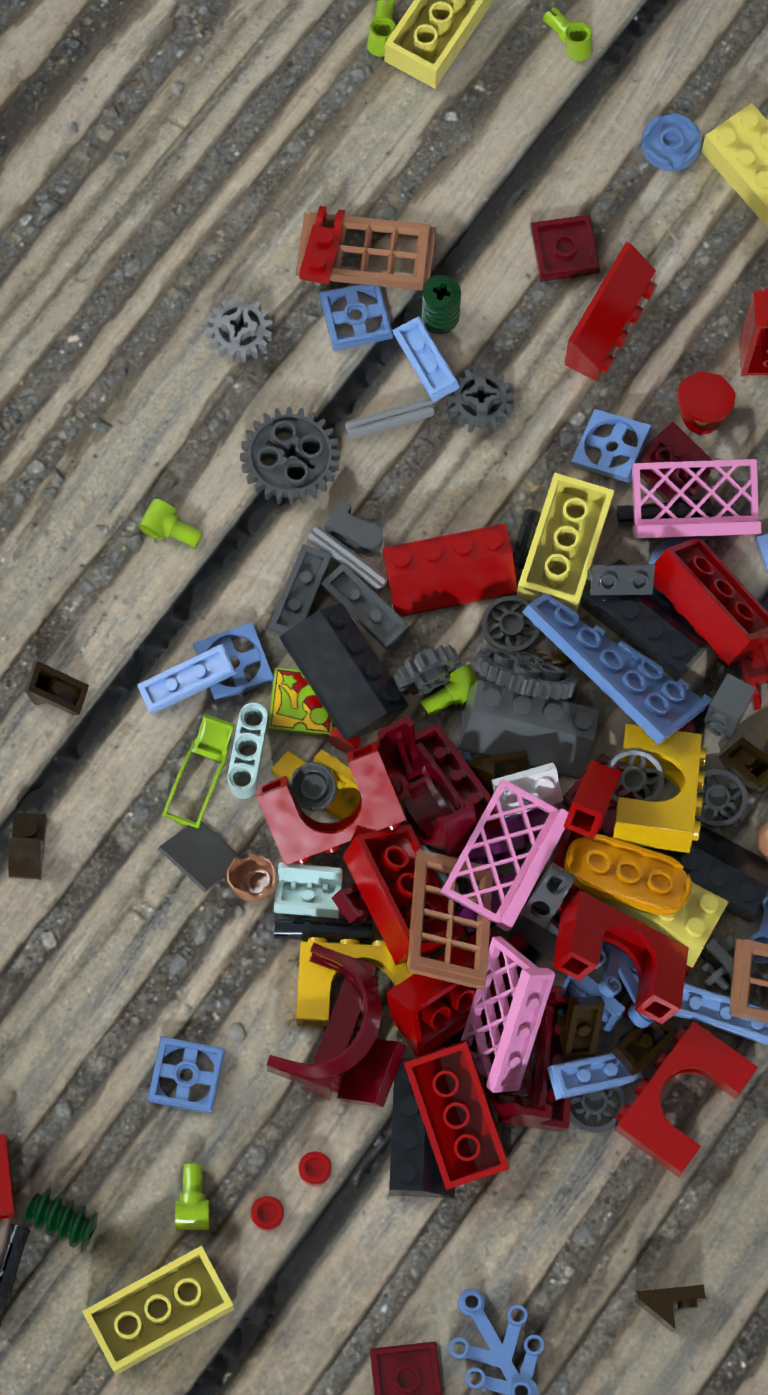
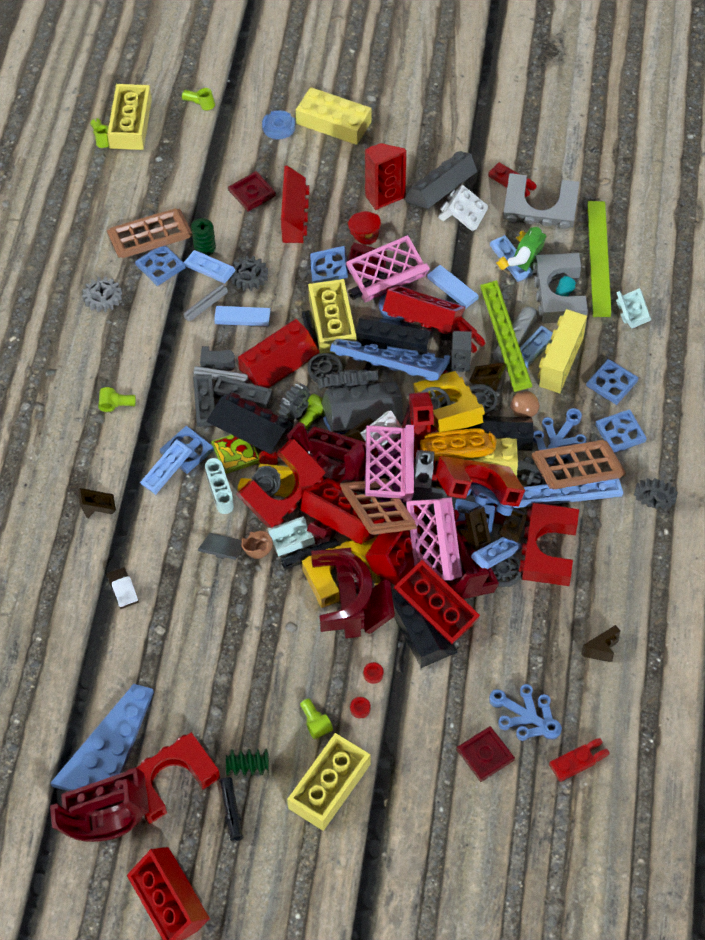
camera: 25 degrees left, 15 degrees down
medium blue piece [148,1036,225,1114] -> none
lime piece [162,714,235,828] -> none
dark grey gear [240,407,340,506] -> none
red hinge [299,206,345,285] -> none
dark grey hinge [587,564,655,595] -> none
none -> light blue tile [214,306,271,326]

